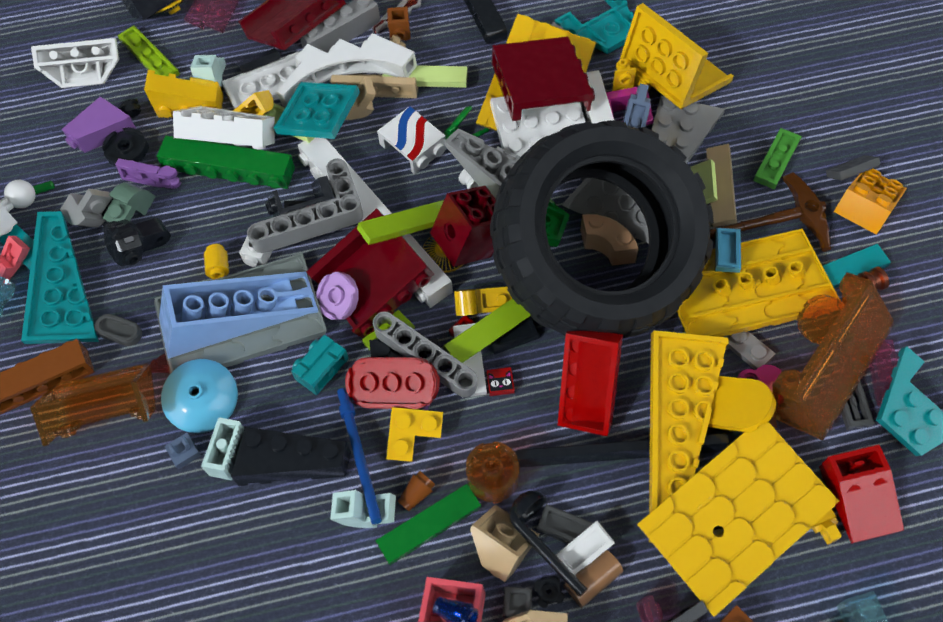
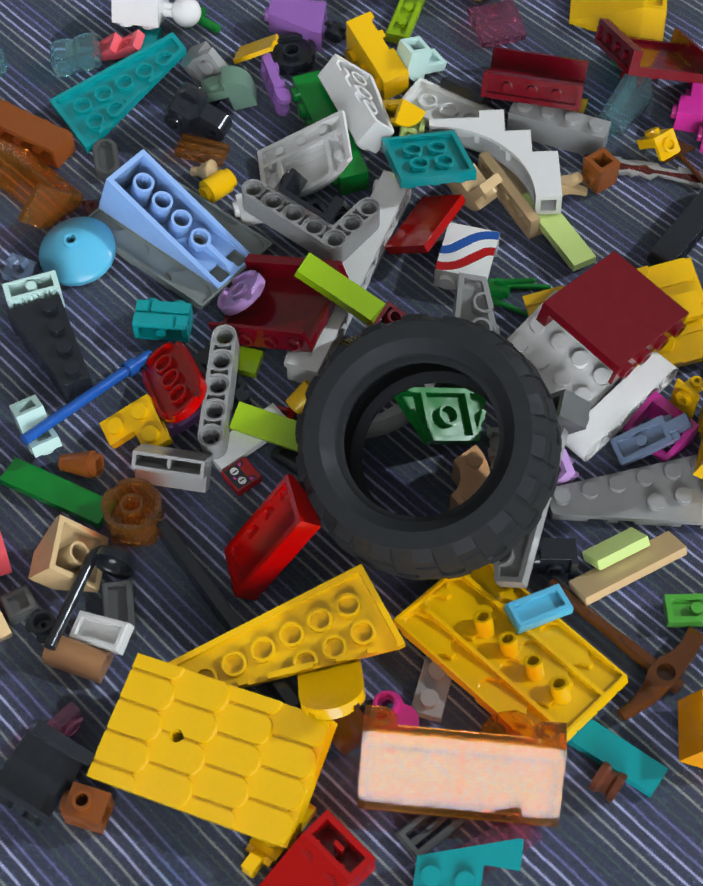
camera: 55 degrees right, 5 degrees down
none -> light grey piece [131,444,213,493]
none -> clear orange tile [174,133,230,167]
none -> tan rock [190,159,218,179]
none -> yellow piece [233,34,279,64]
none -> white slope [257,109,353,198]
none -> red tile [385,194,466,254]

